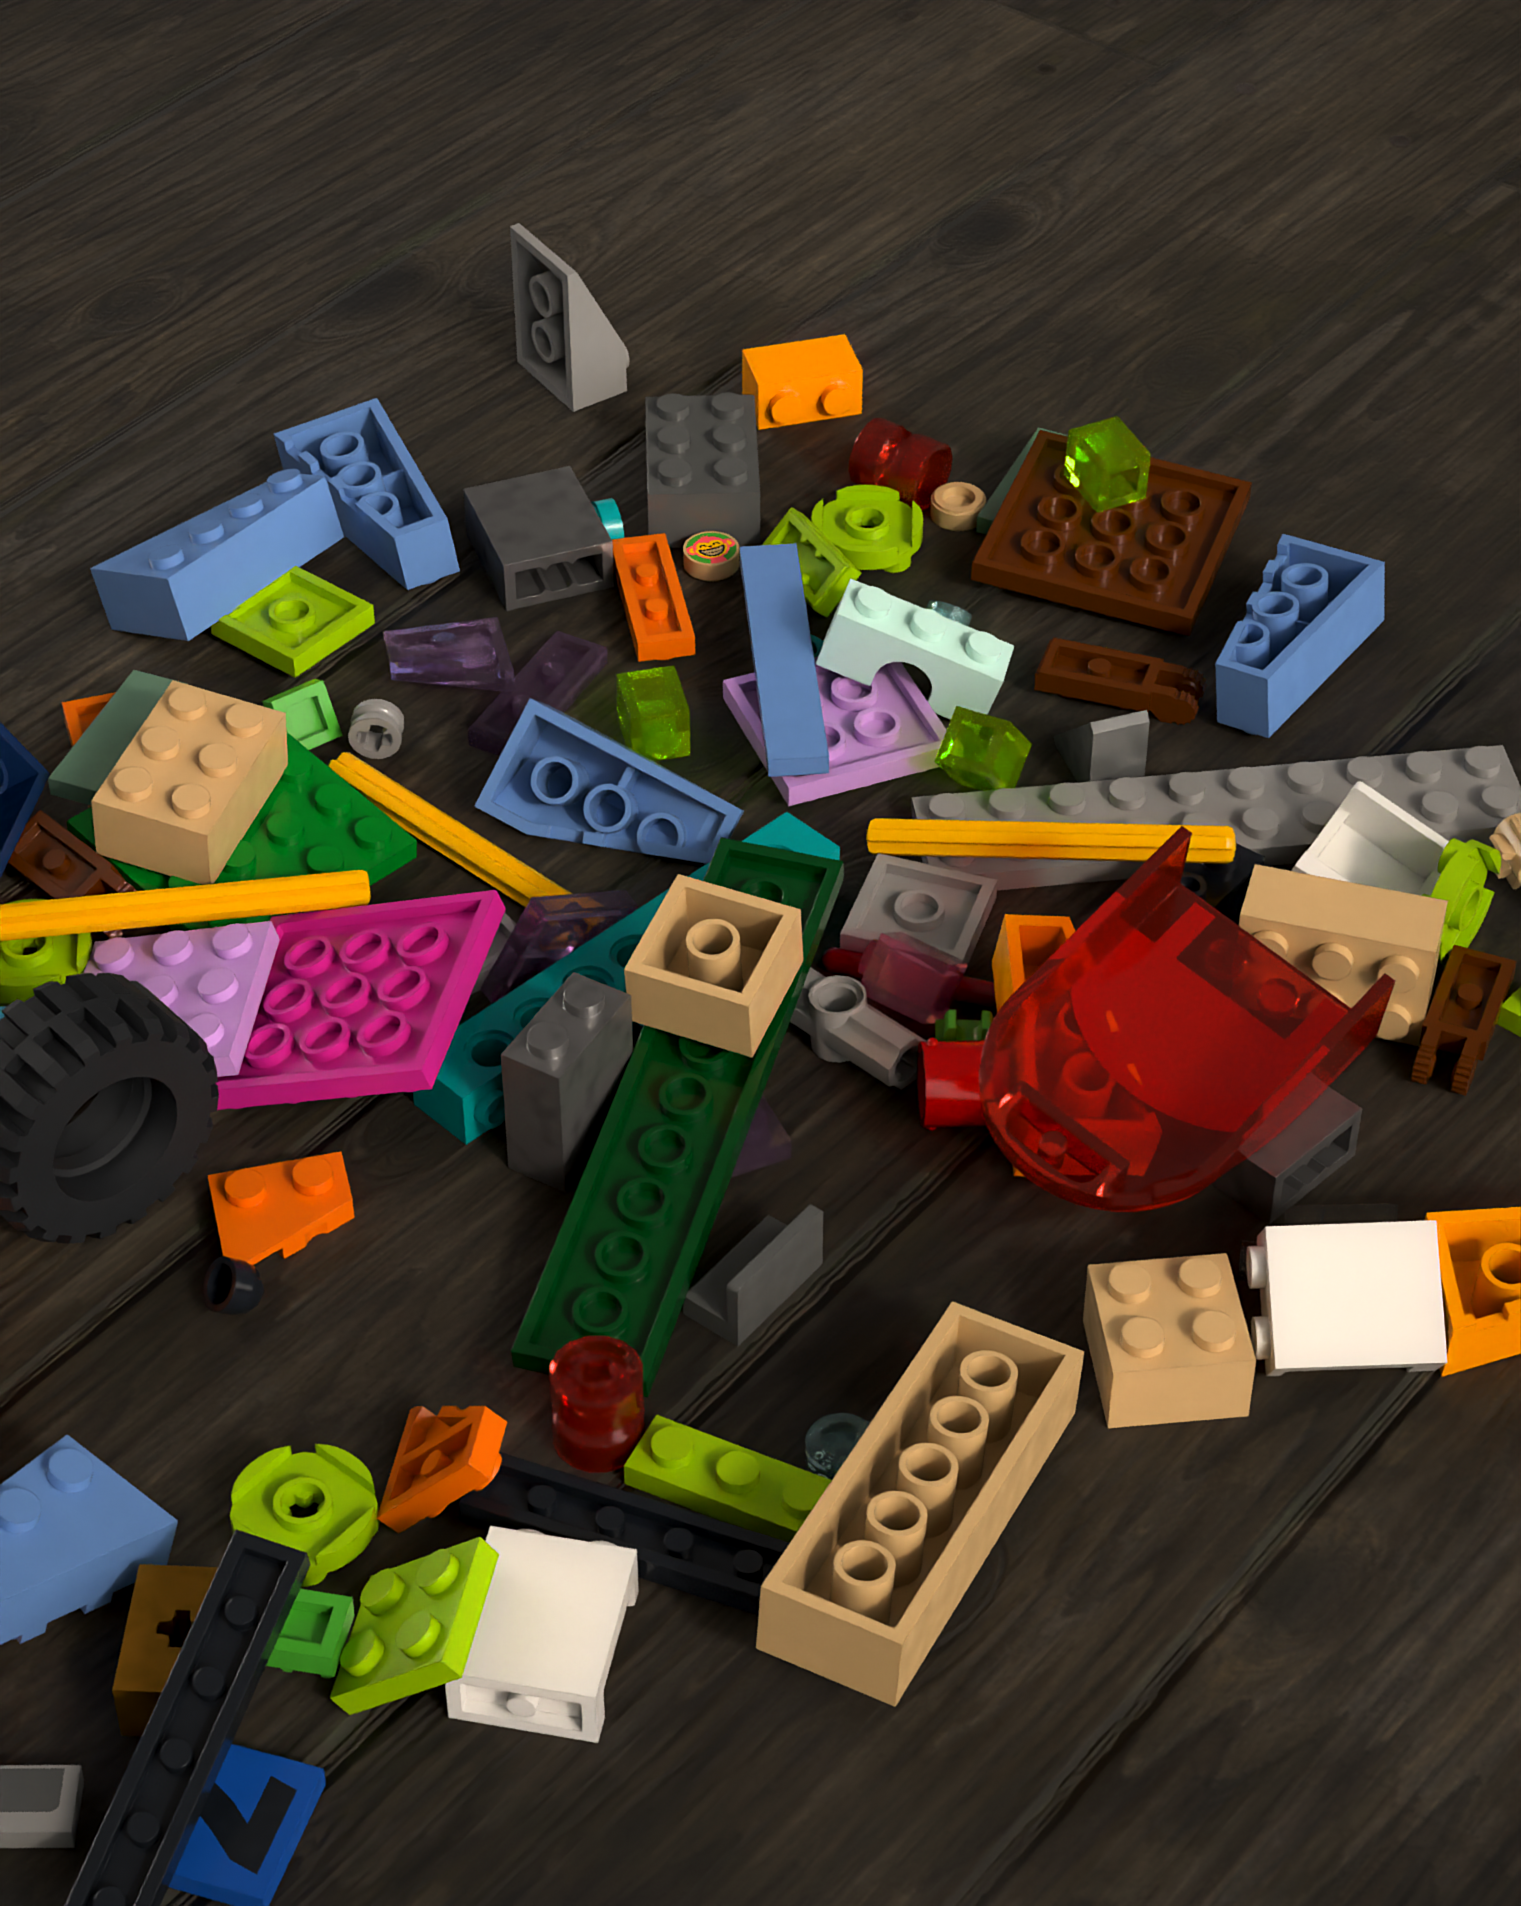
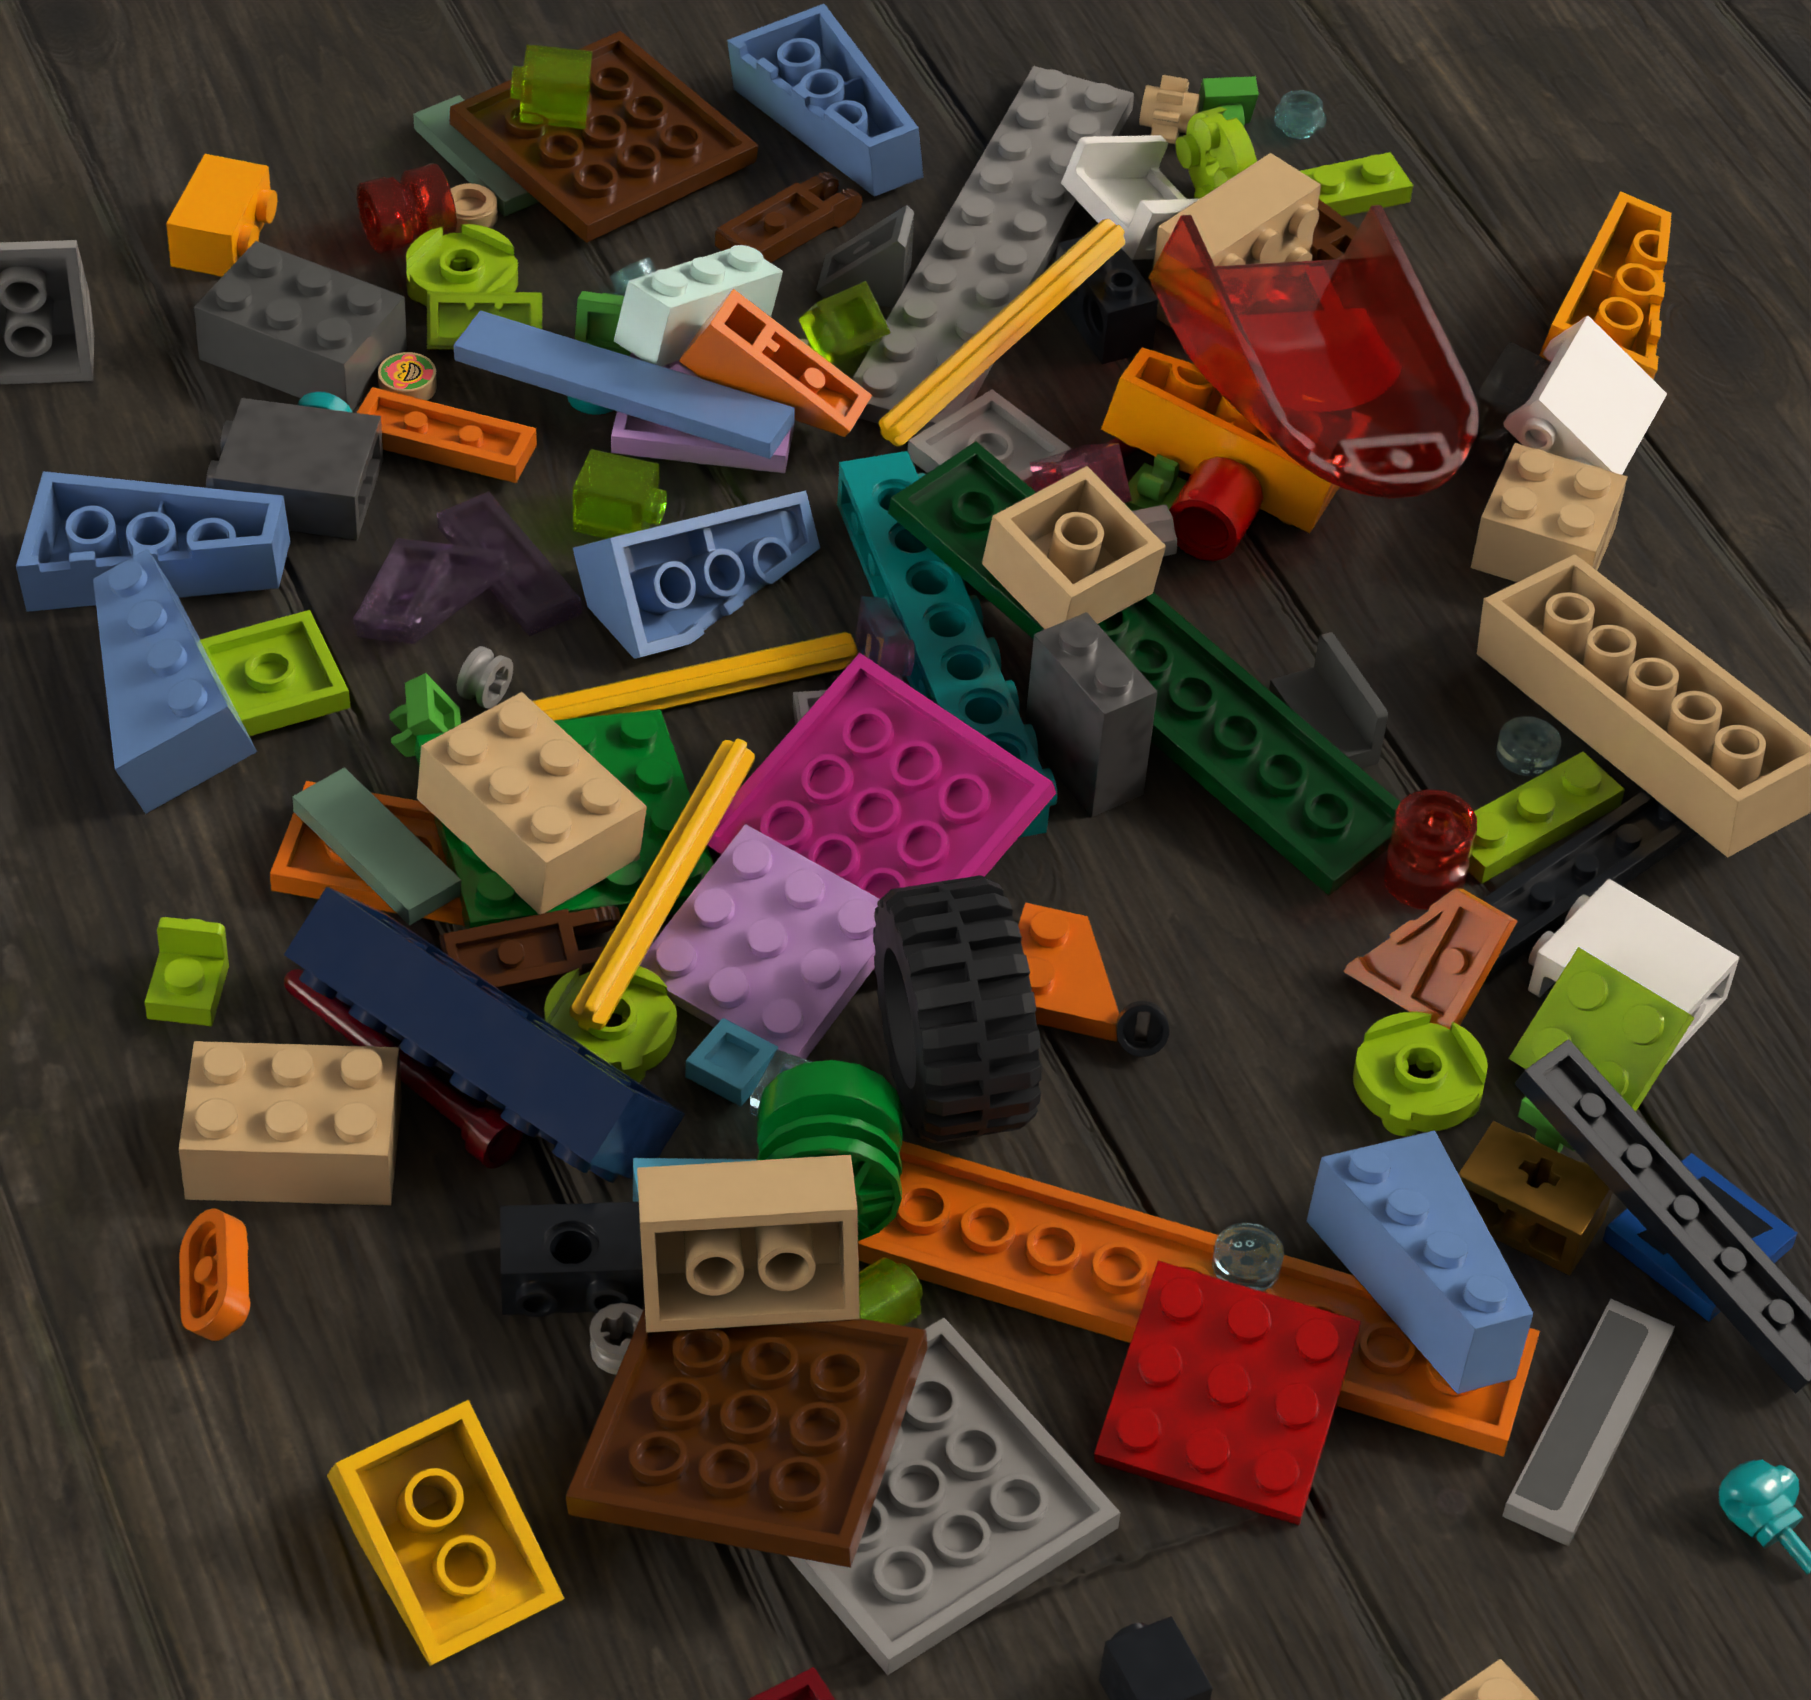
camera: 65 degrees left, 5 degrees up
none -> orange slope [679,289,872,437]

